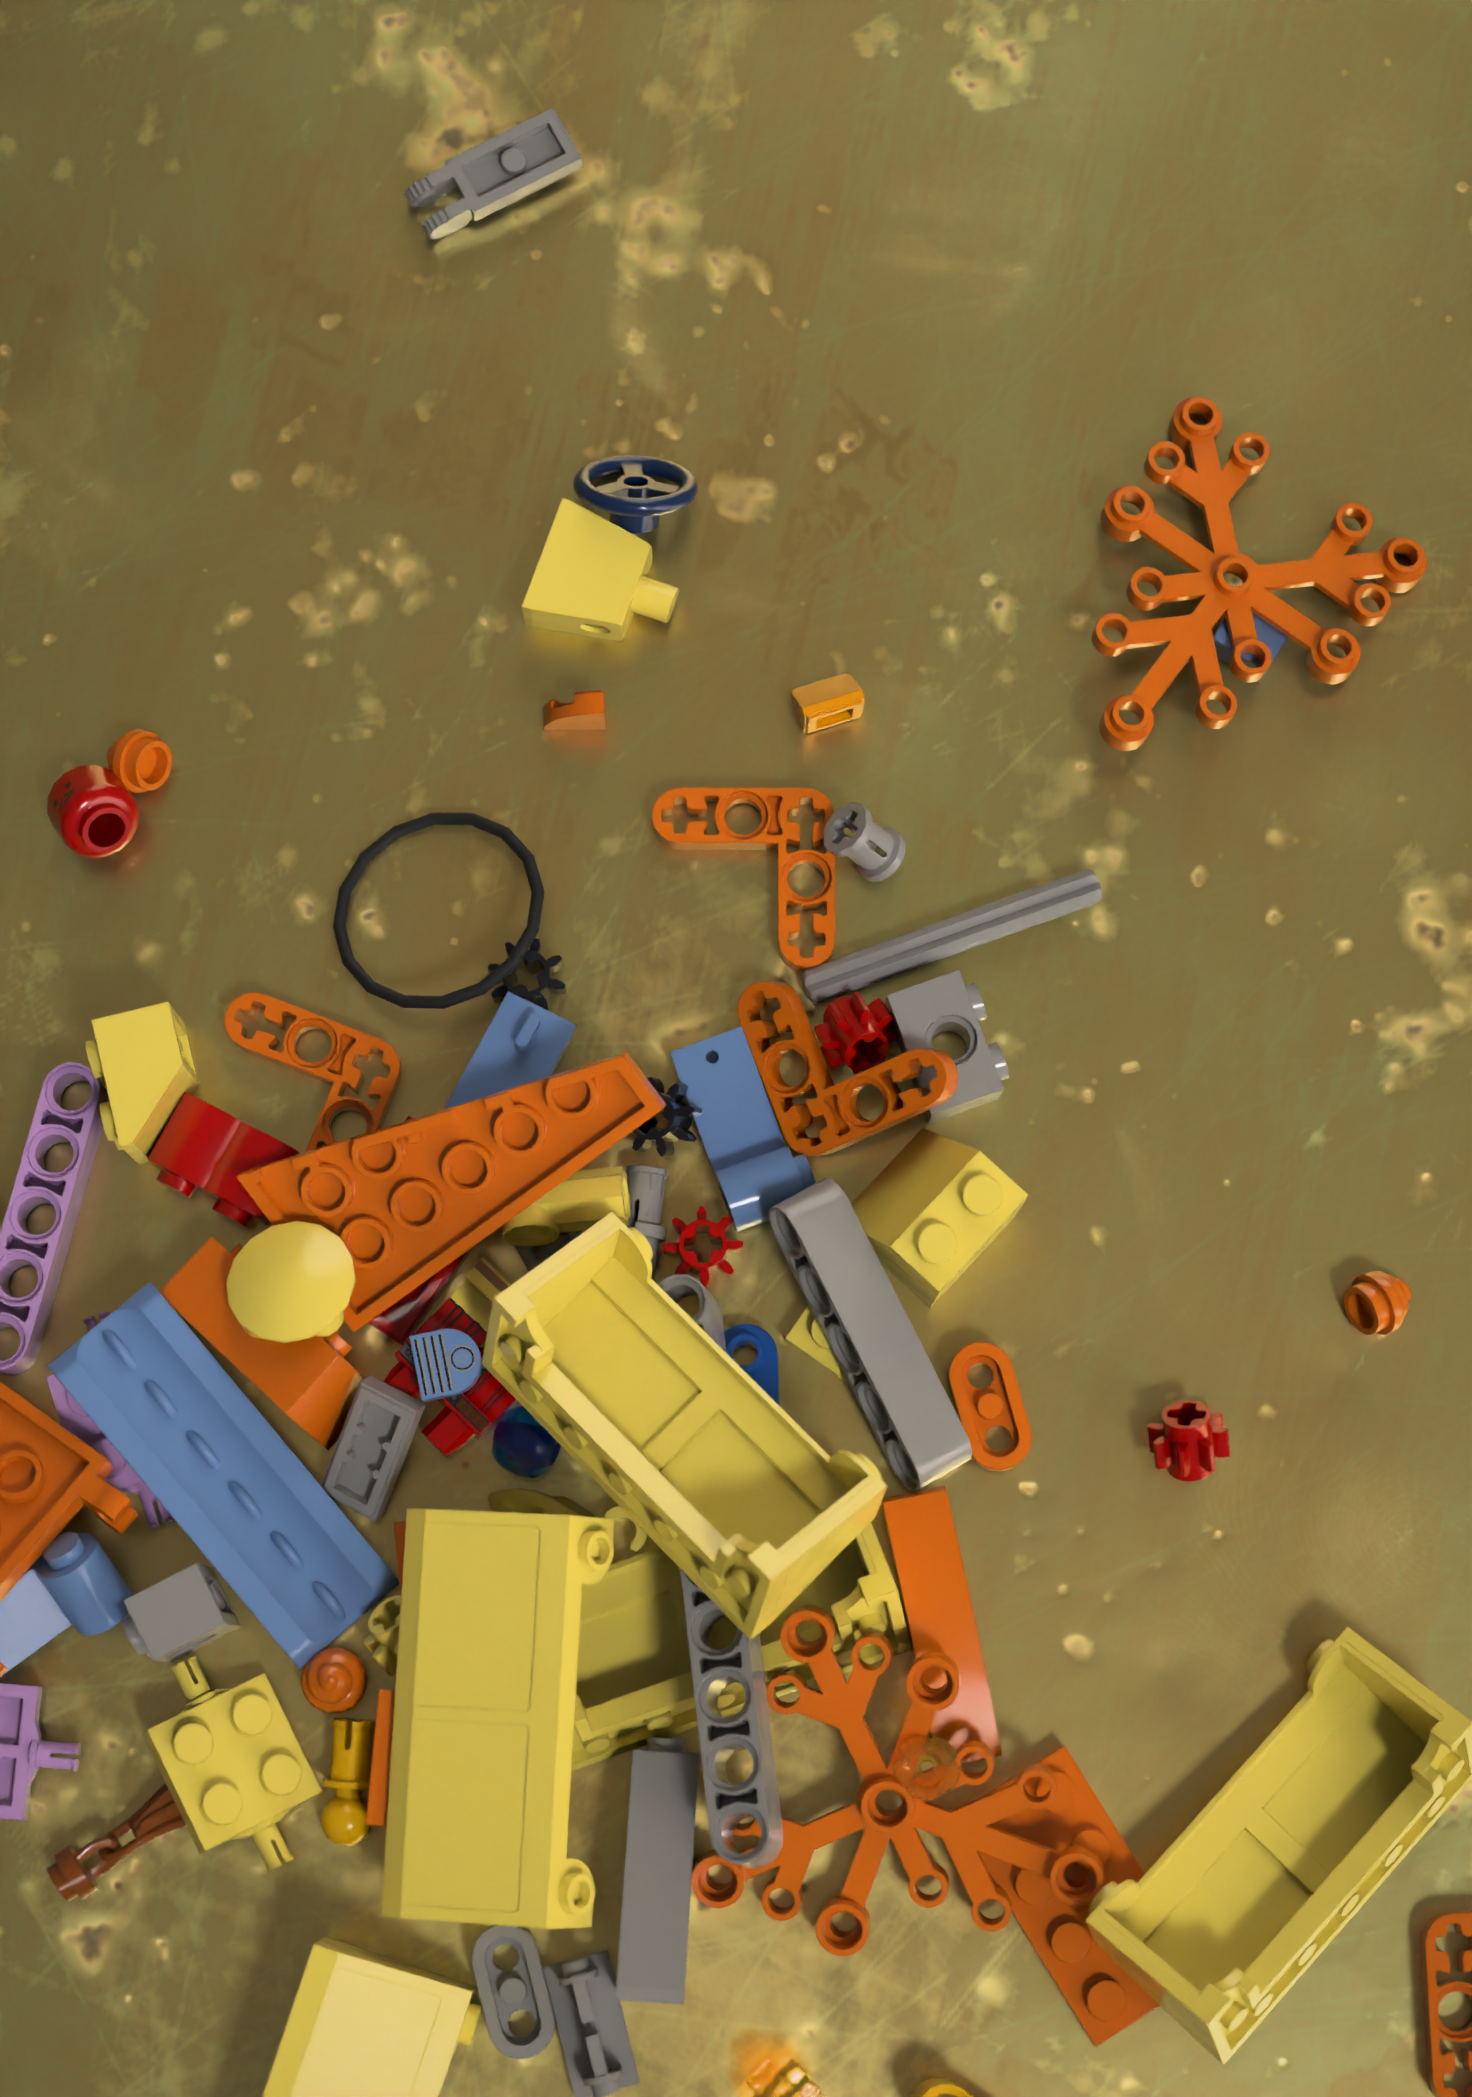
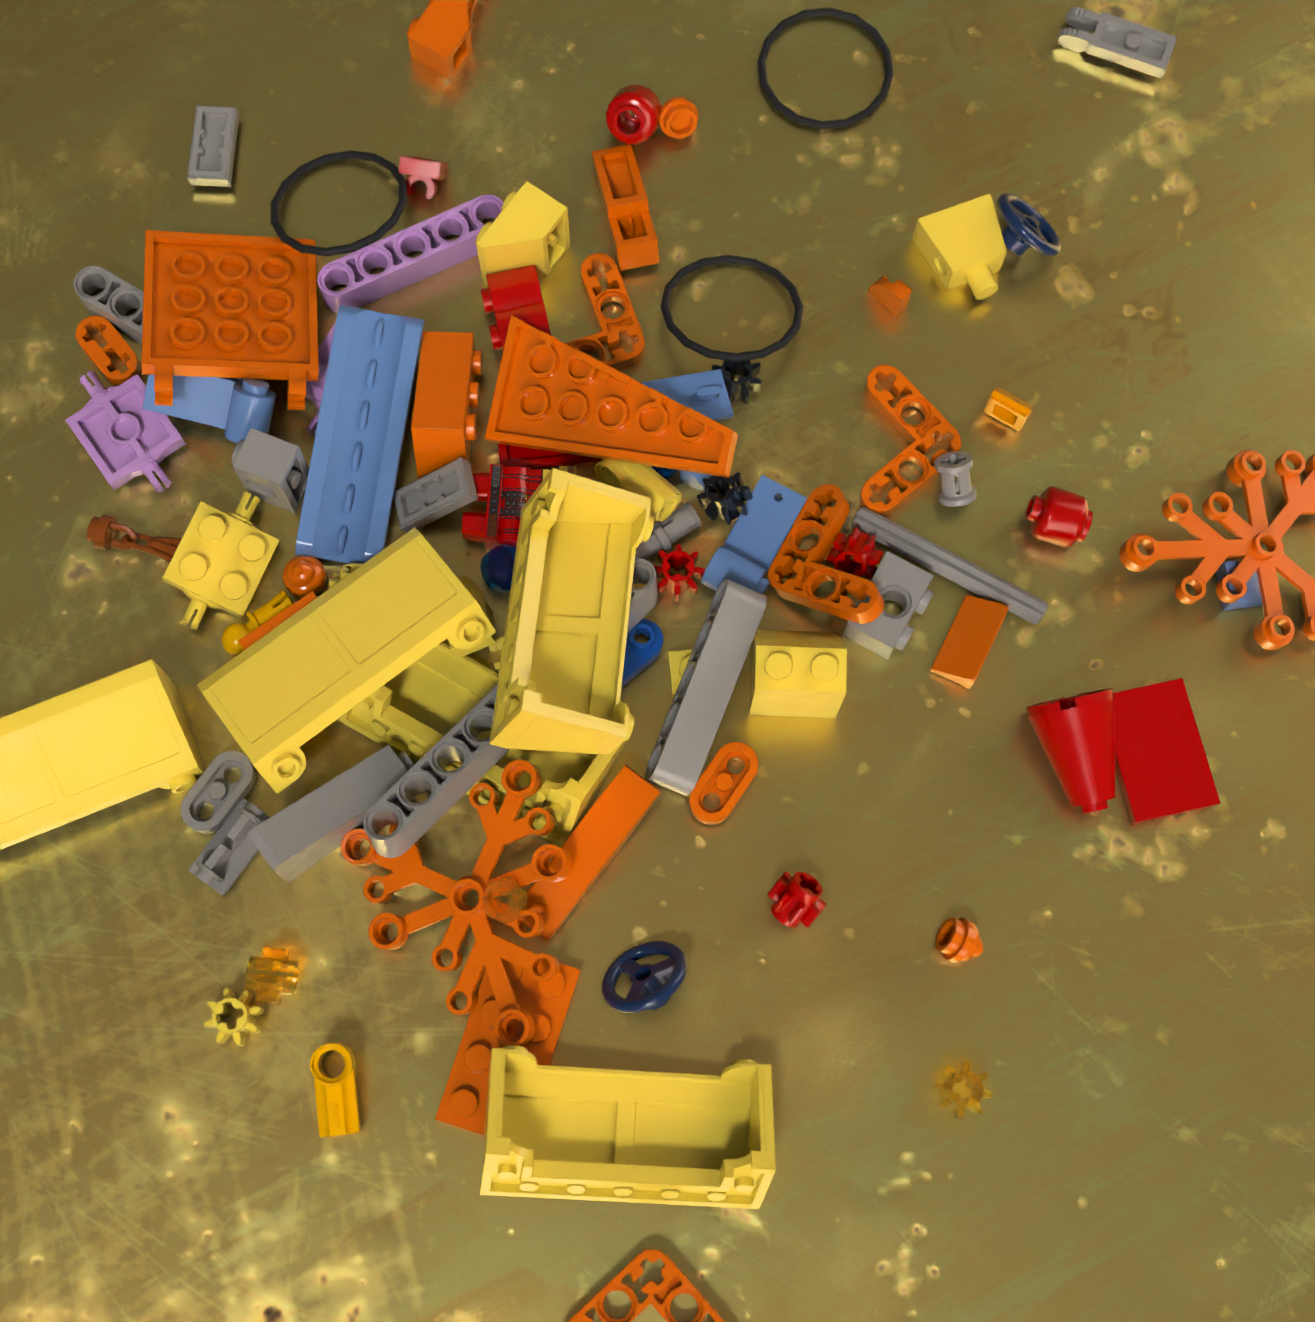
camera: 50 degrees right, 5 degrees down
light yellow dish [226,1221,356,1343] -> none
medium blue tile [409,1329,482,1402] -> none
none -> orange slope [591,144,659,271]
none -> dark blue piece [602,941,687,1013]
none -> black piece [757,8,894,130]
none -> orange slope [930,595,1009,689]
none -> red head [1025,486,1093,548]
none -> red cone [1026,688,1115,813]
none -> red tile [1113,678,1221,825]

